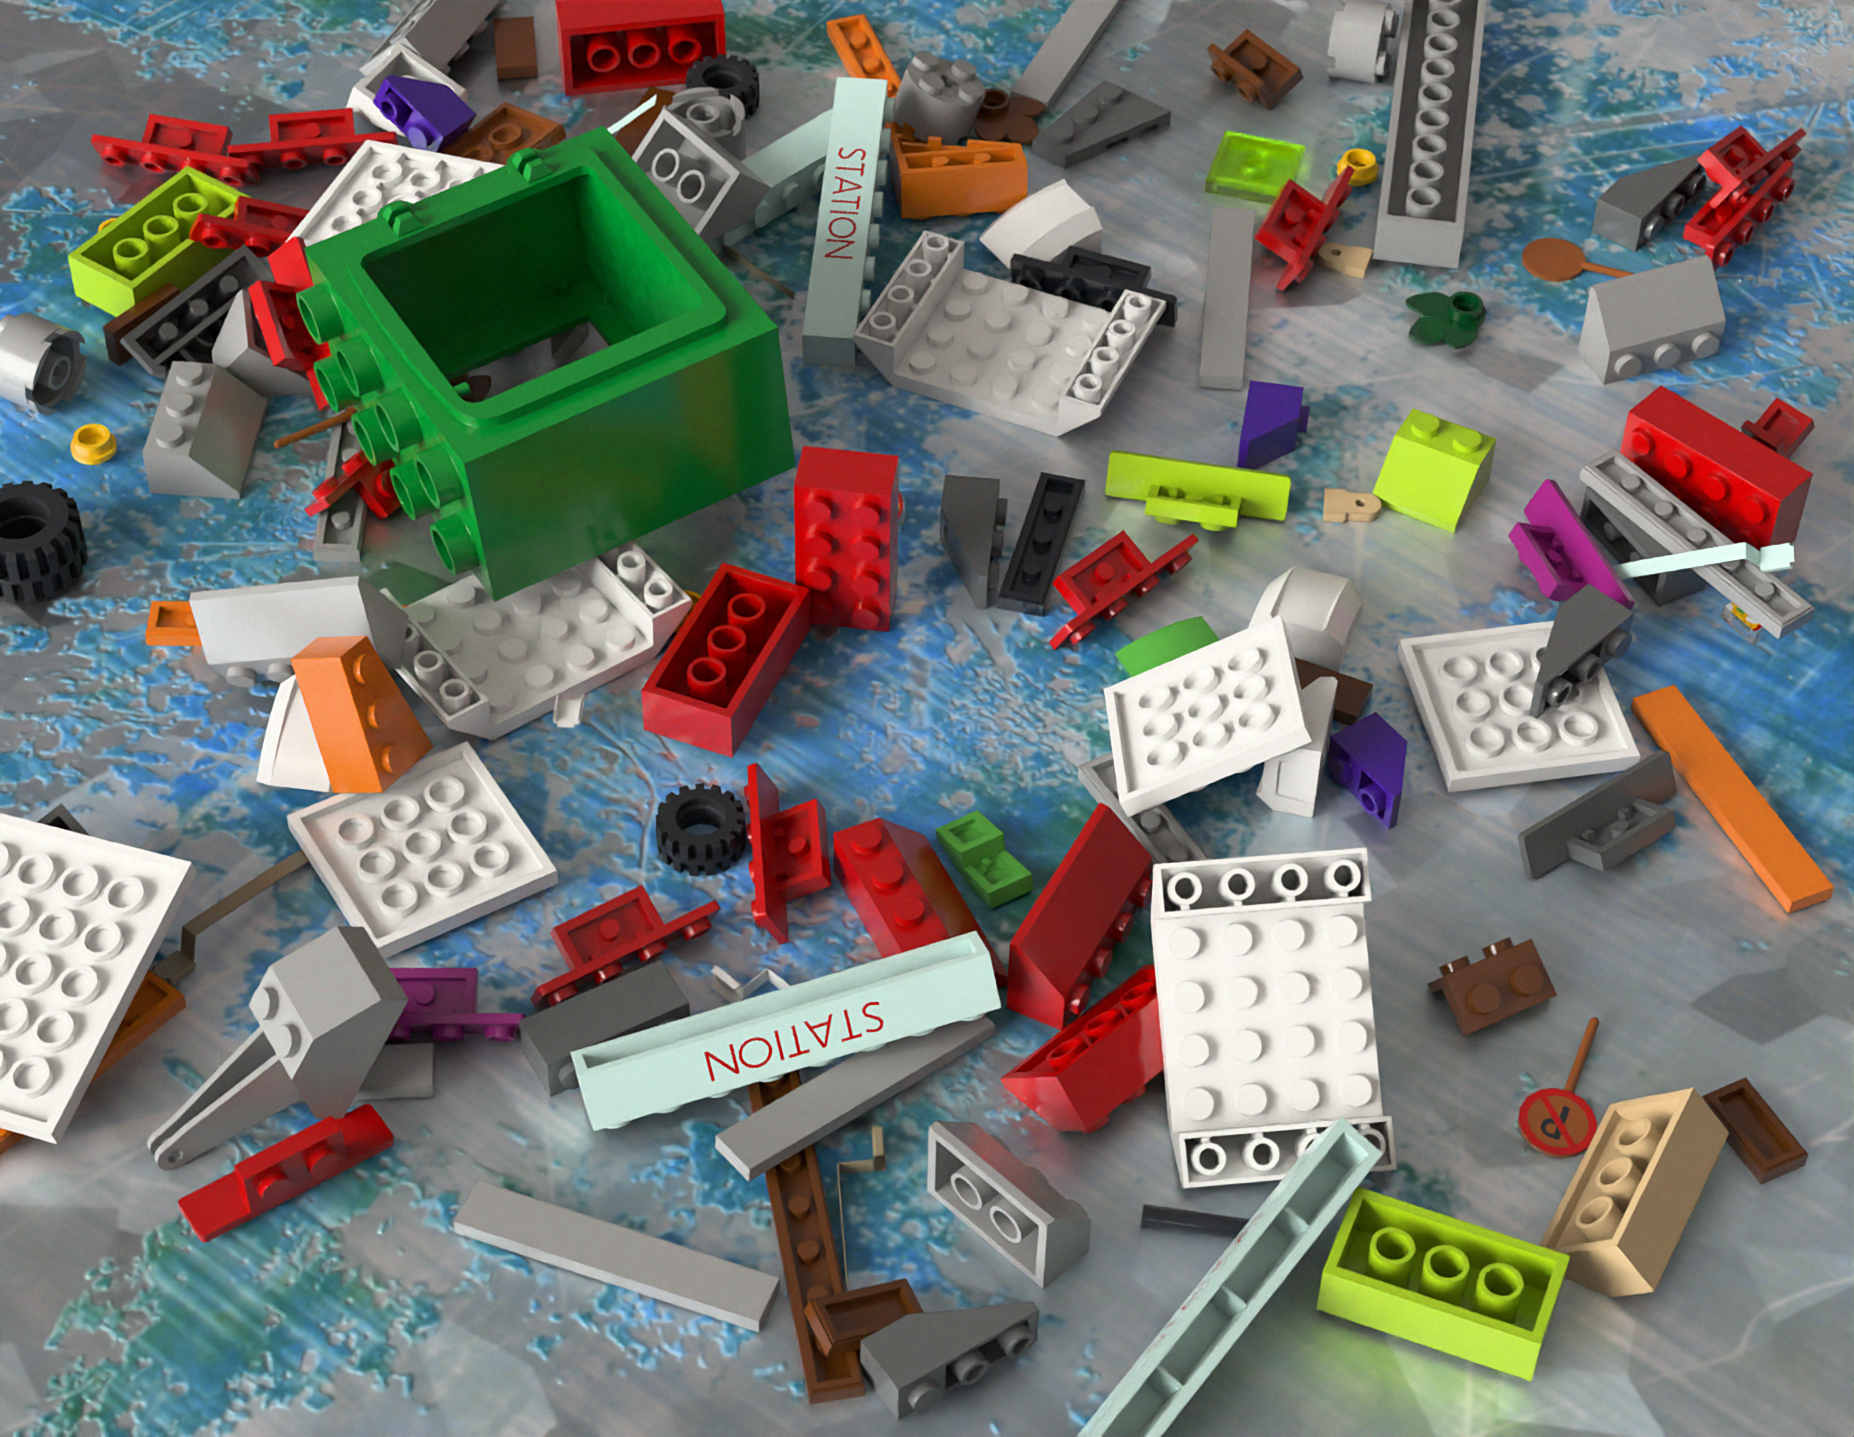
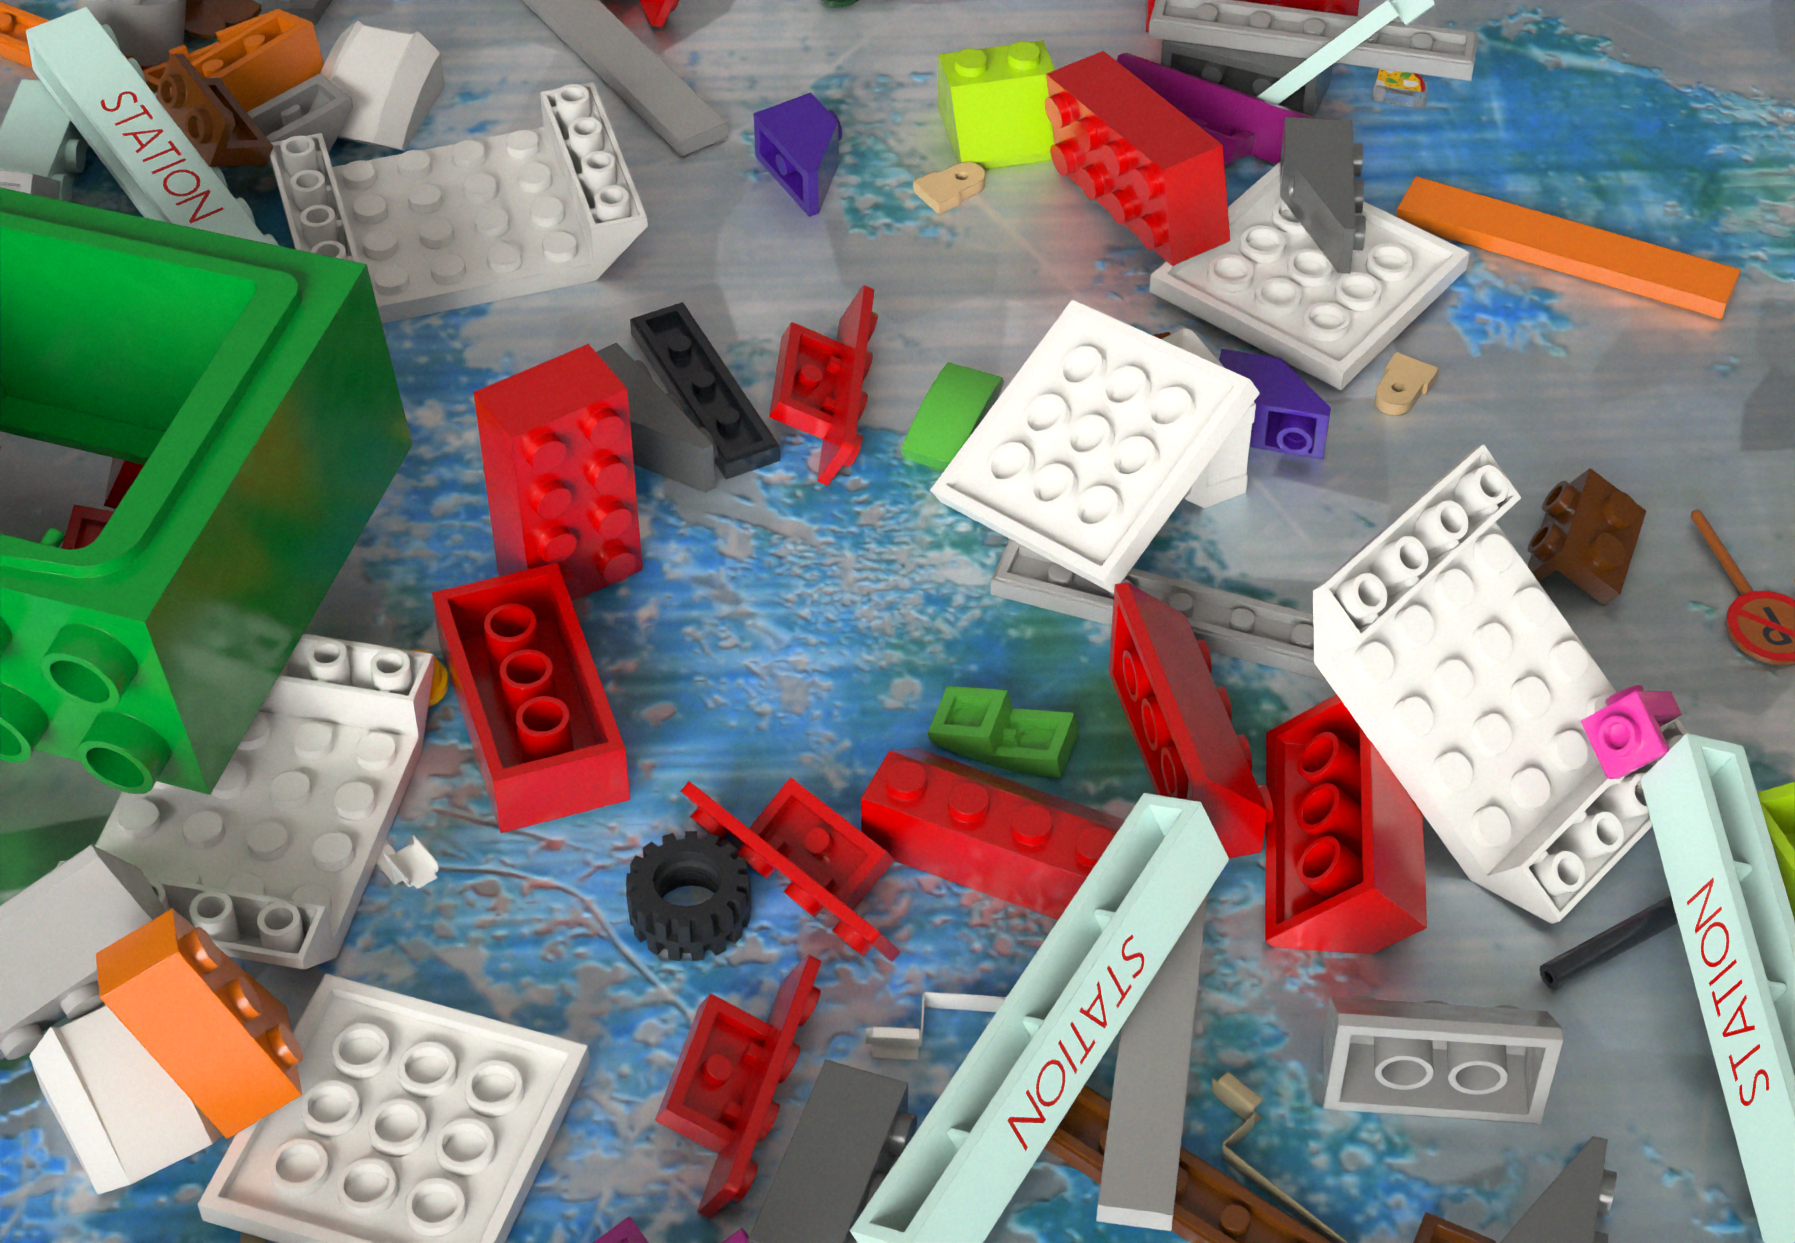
camera: 40 degrees left, 0 degrees up
black bracket [1010,245,1178,327] -> none
lime bracket [1105,450,1291,531] -> none
white slope [1250,566,1363,672] -> none
dark grey bracket [1518,750,1677,879] -> none
none -> reddish brown bracket [156,54,274,167]
none -> light grey slope [247,73,353,159]
none -> red brick [1045,51,1230,266]
none -> tan piece [1375,352,1439,416]
none -> bracket [1581,685,1682,779]

